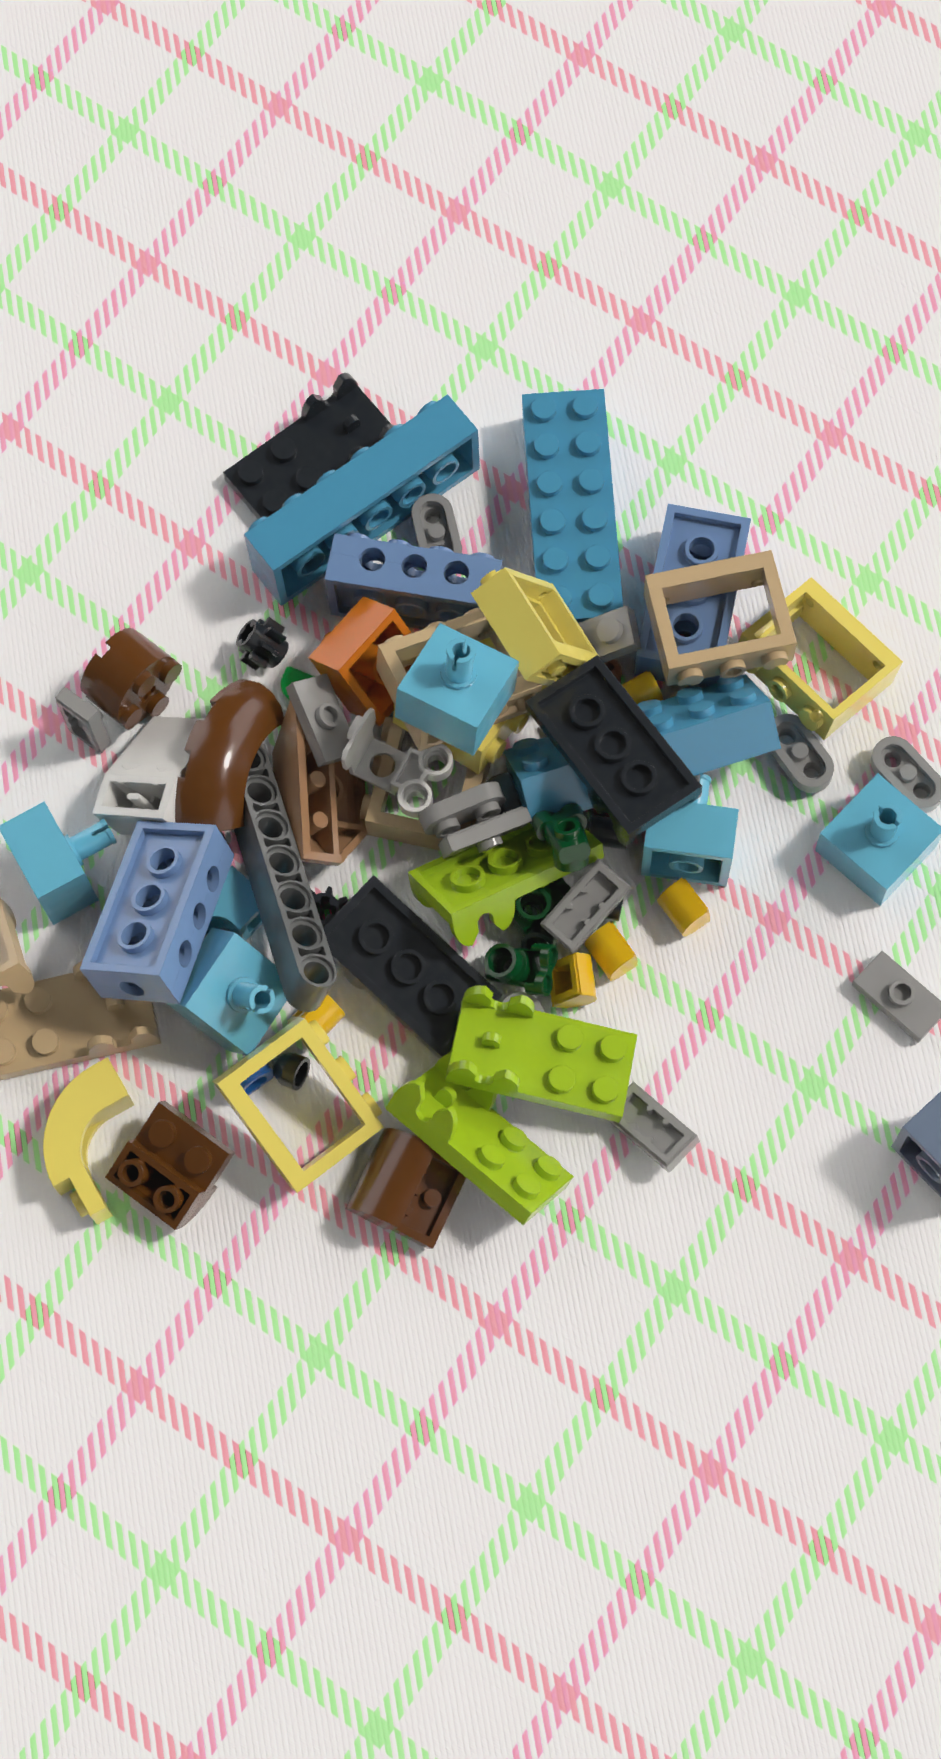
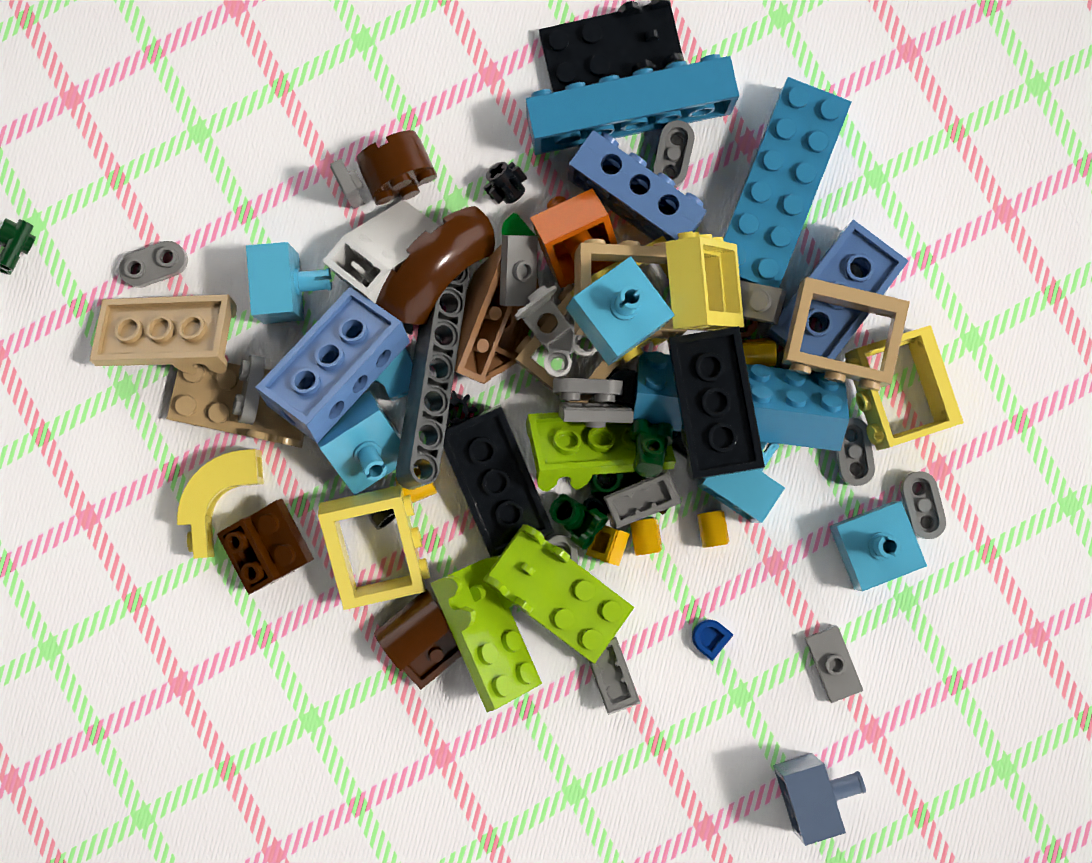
camera: 20 degrees right, 15 degrees up
none -> light grey plate [232,354,265,425]
none -> blue tile [692,619,734,661]

